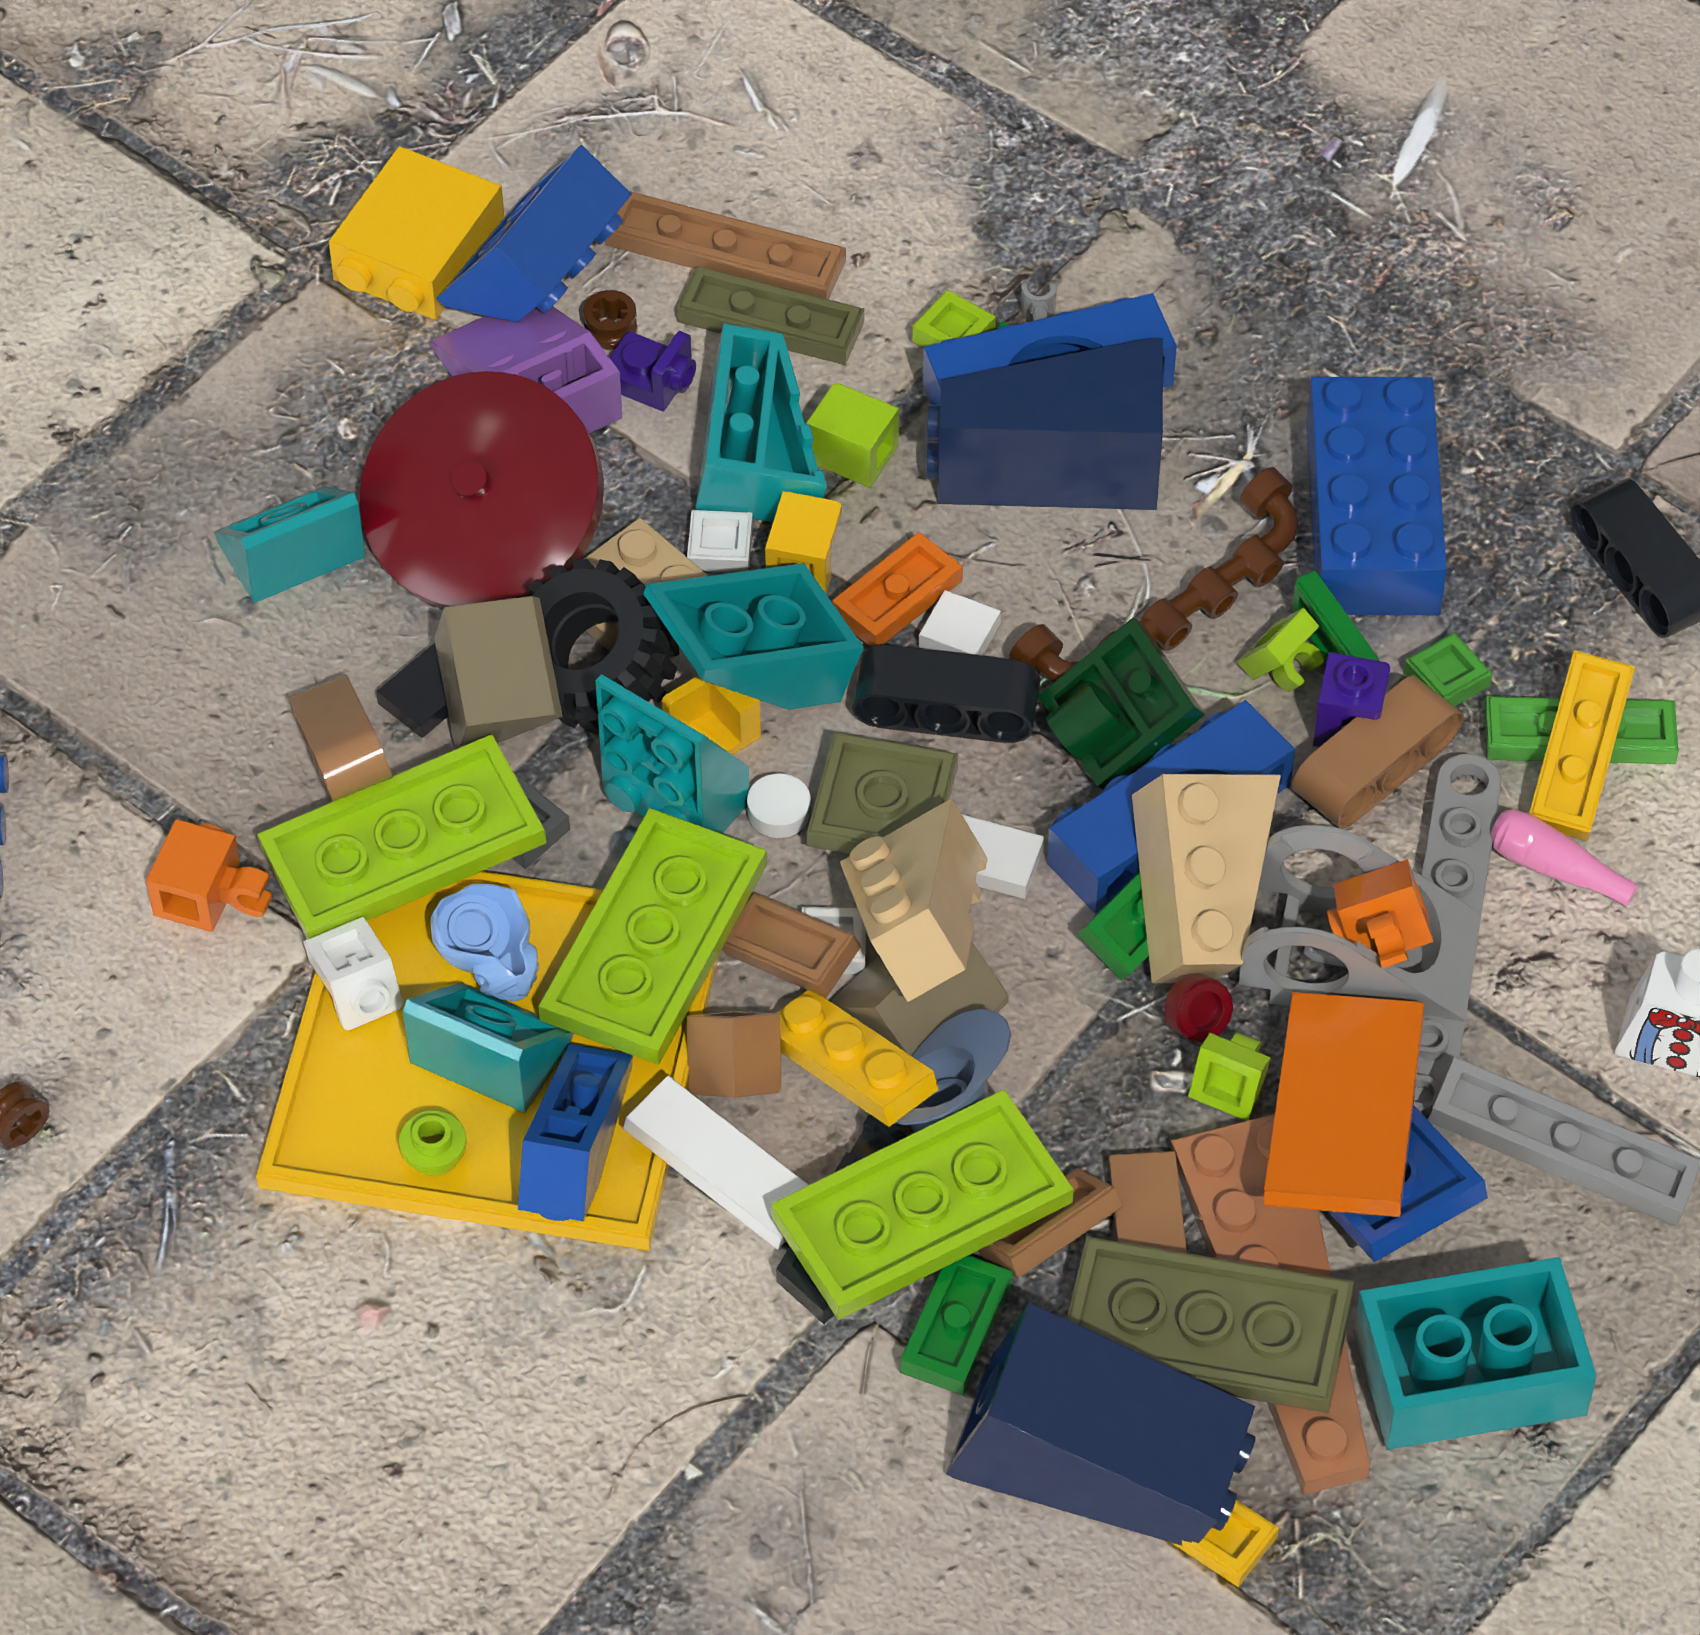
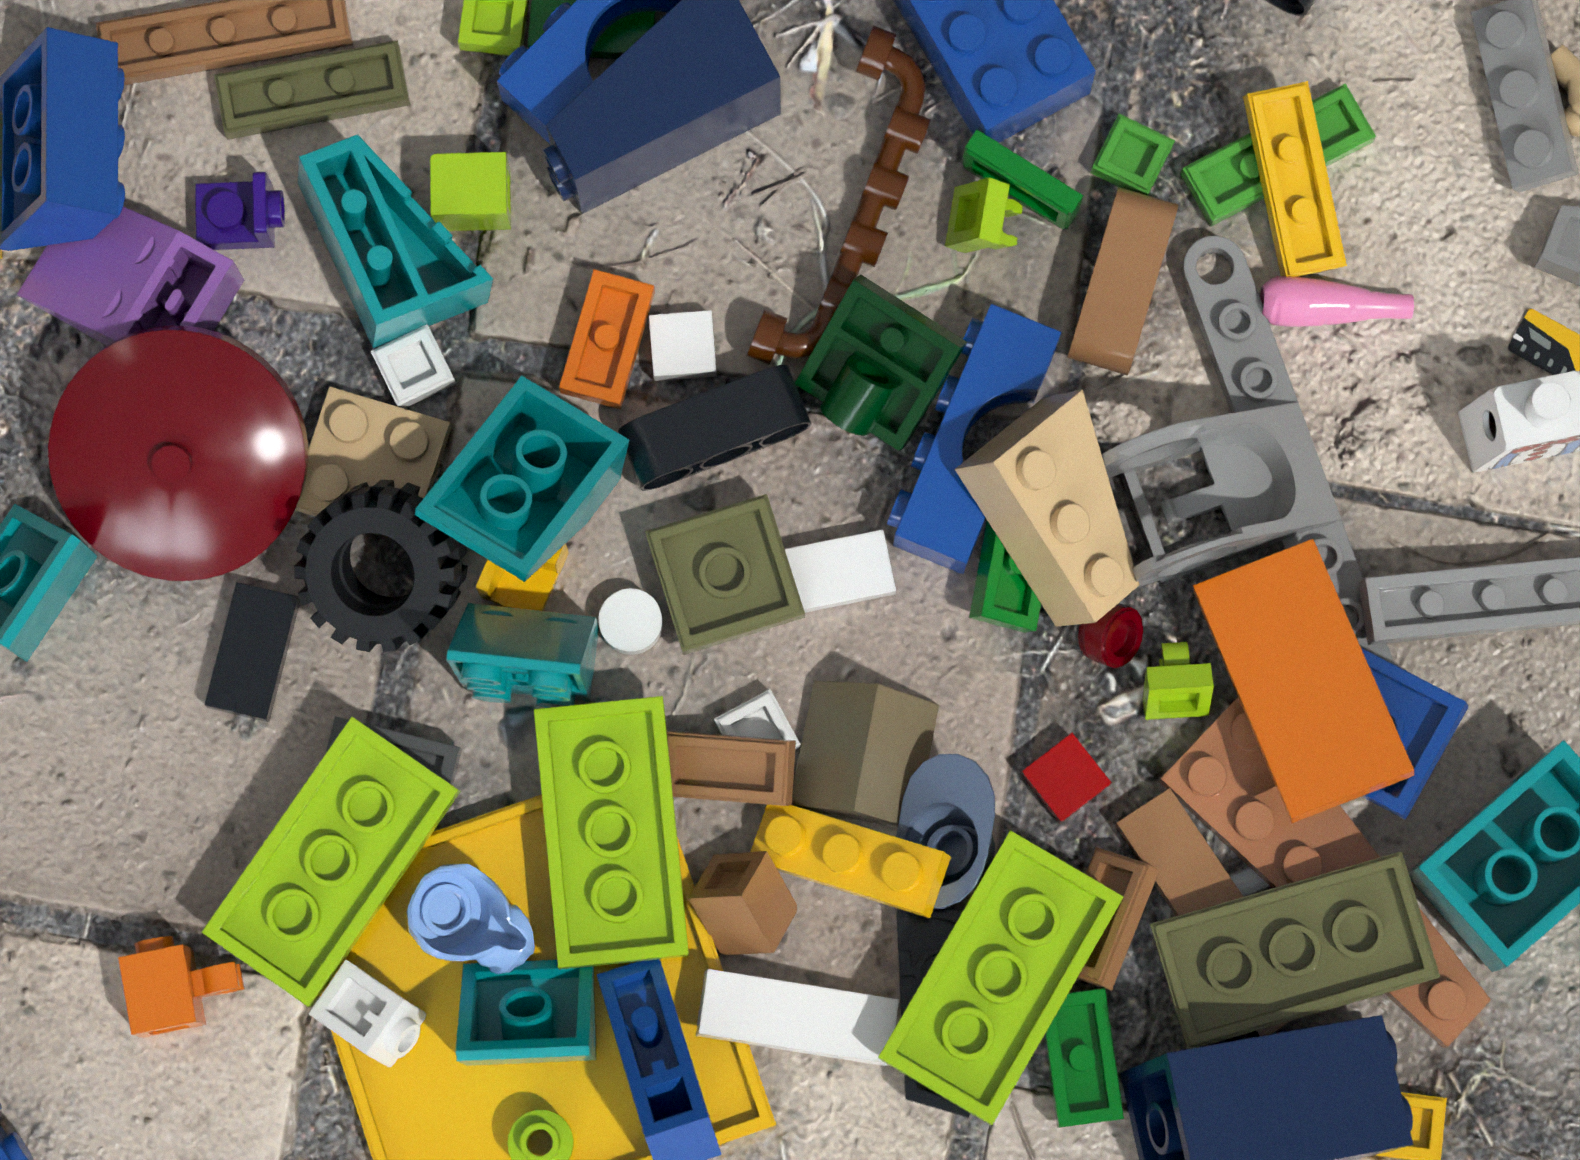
camera: 30 degrees left, 25 degrees up
medium nougat beam [288,674,393,801] -> none
dark tan slope [434,596,563,749] -> none
reddish brown bush [583,290,638,350] -> none
yellow panel [765,491,842,594] -> none
tan wedge [840,798,988,1002] -> none
dark purple bracket [1313,652,1390,747] -> none
orange brick [1327,859,1433,968] -> none
none -> red tile [1020,733,1112,824]

